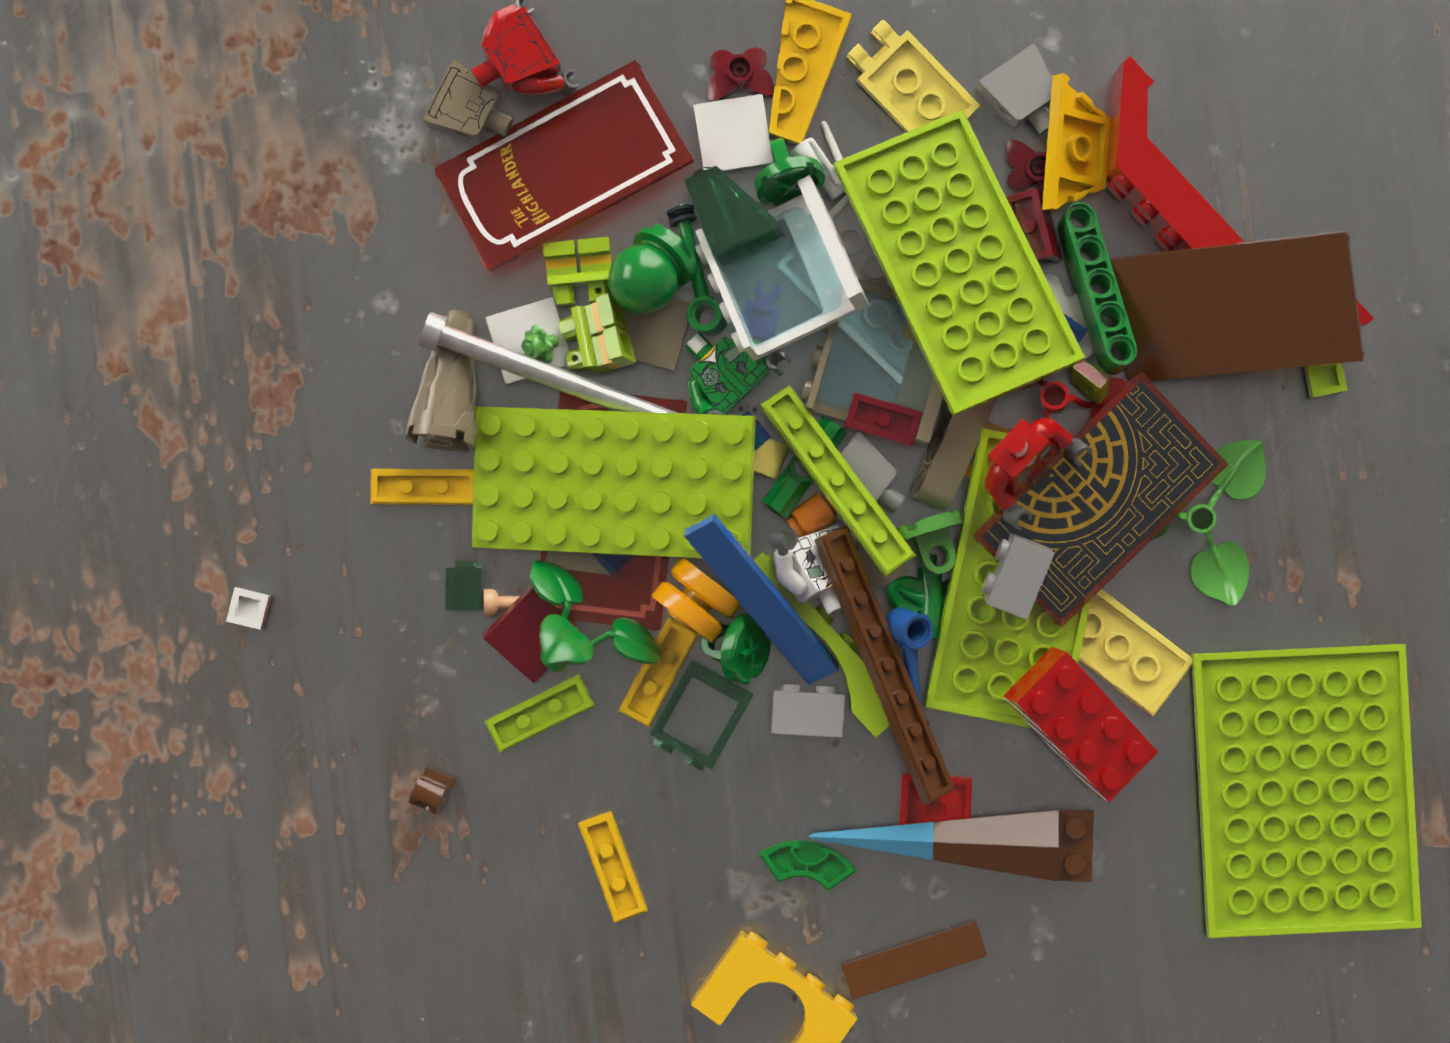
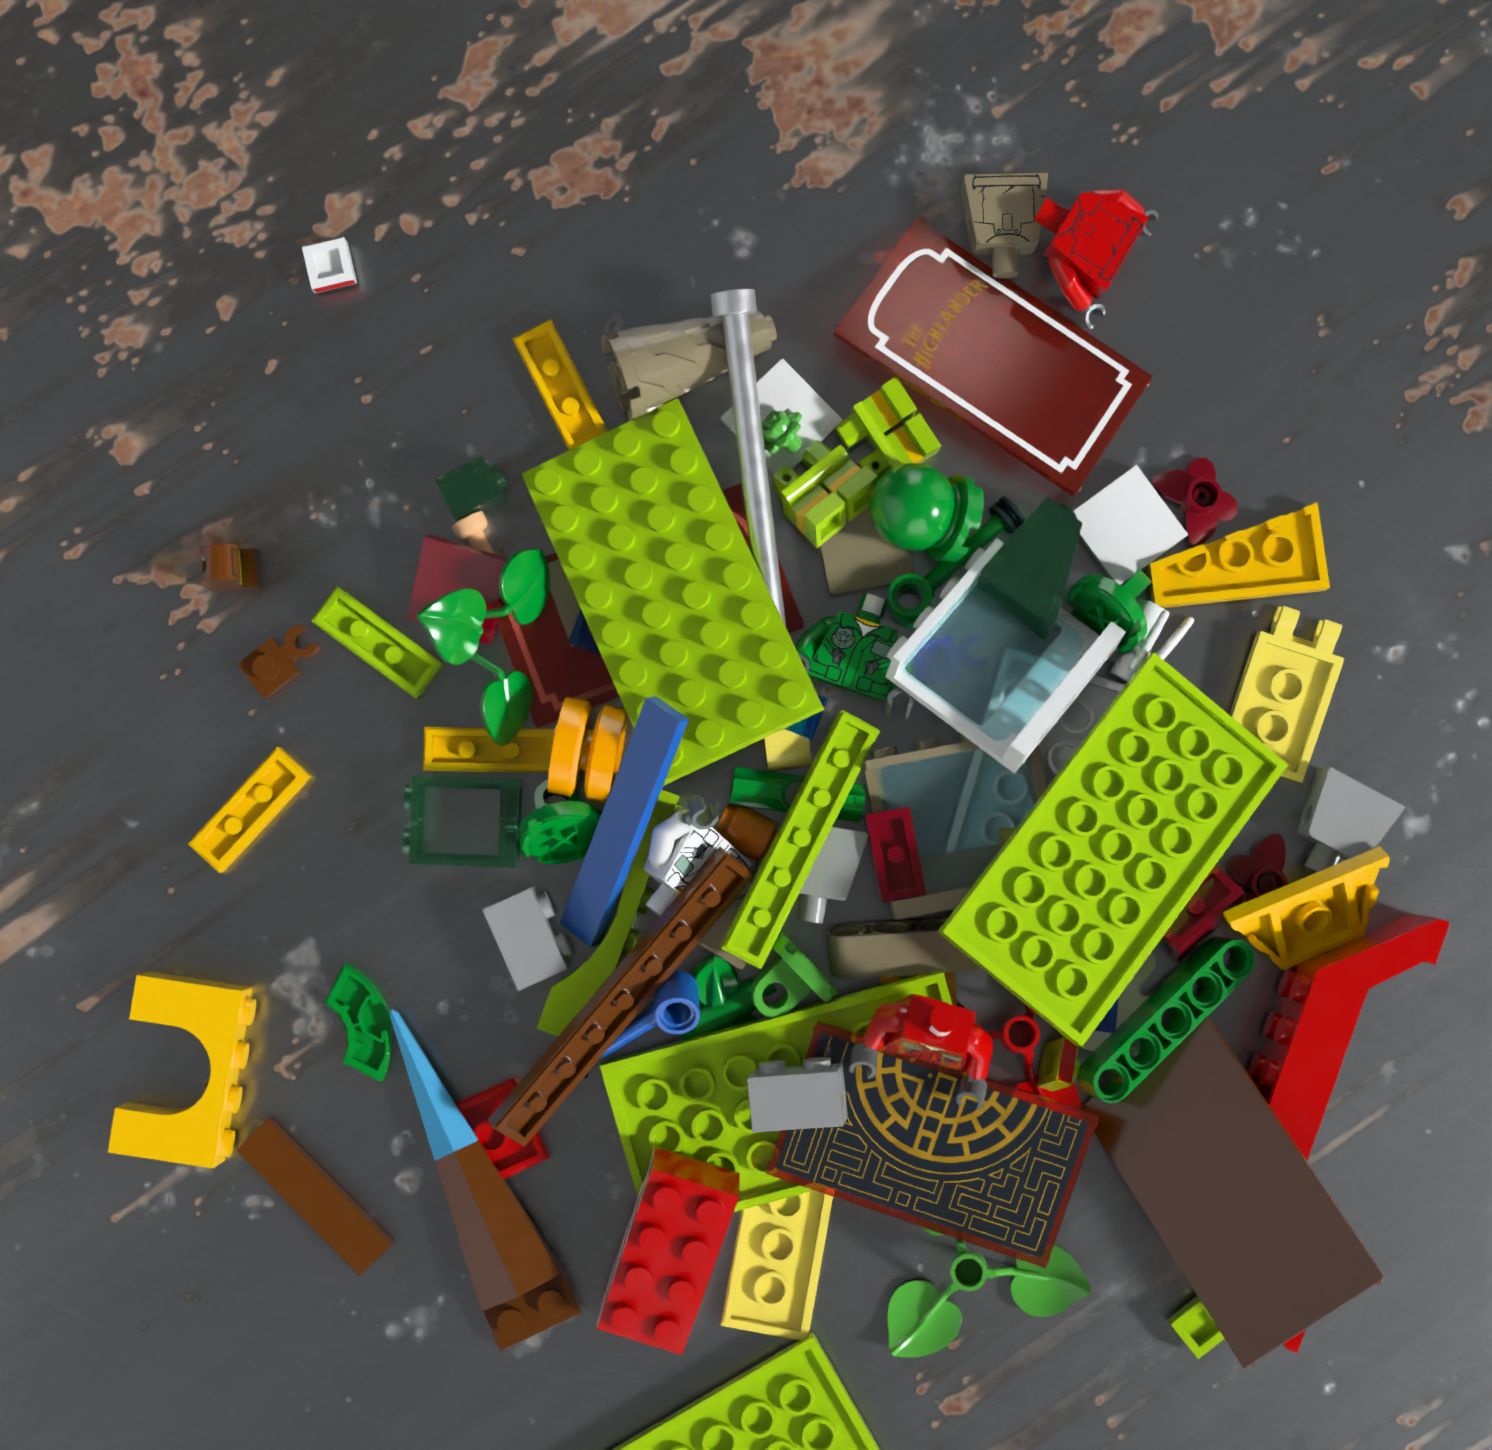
camera: 65 degrees right, 0 degrees up
none -> reddish brown plate [237,624,321,699]

